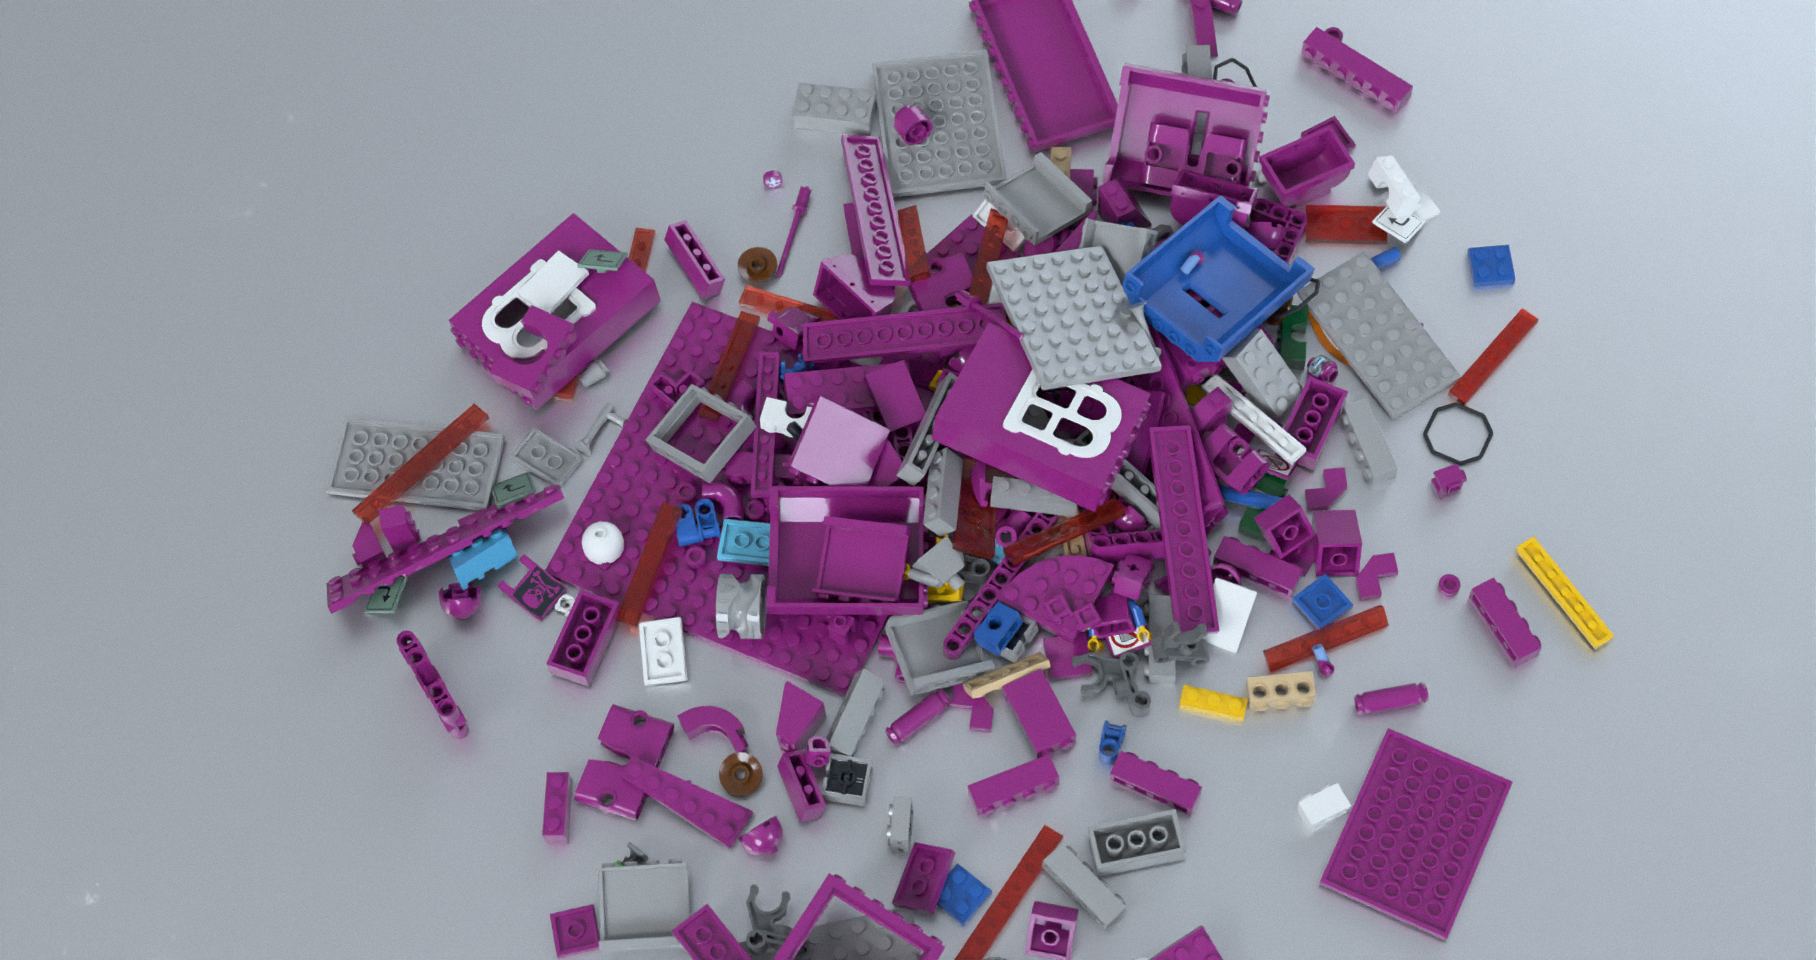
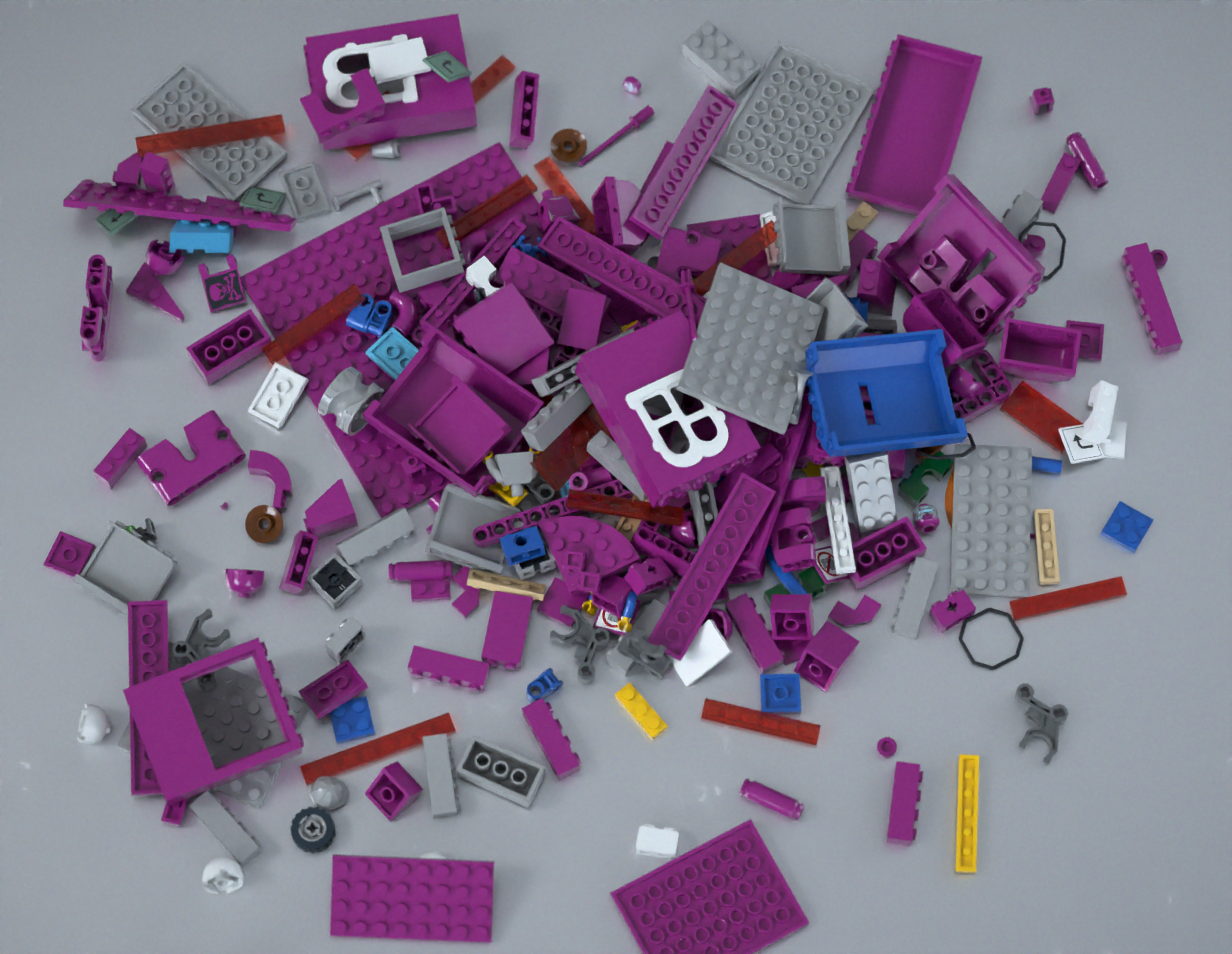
camera: 30 degrees right, 5 degrees up
white plate [555,593,575,617] -> none
white cylinder [582,521,624,564] -> none
magenta wing [620,757,754,849] -> none
magenta plate [805,736,831,767] -> none
magenta piece [894,105,933,145] -> none
clear red tile [897,205,931,282] -> none
magenta slope [971,460,992,507] -> none
medium blue arm [1180,250,1205,275] -> none
tan brick [1246,671,1316,711] -> none
arm [1312,644,1335,676] -> none
magenta tile [1355,552,1398,600] -> none
magenta window [1431,464,1467,500] -> none
none -> magenta wing [126,262,184,322]
none -> magenta plate [411,579,451,602]
none -> magenta brick [929,590,976,633]
none -> dark grey piece [1015,683,1068,765]
none -> tan plate [1033,509,1060,585]

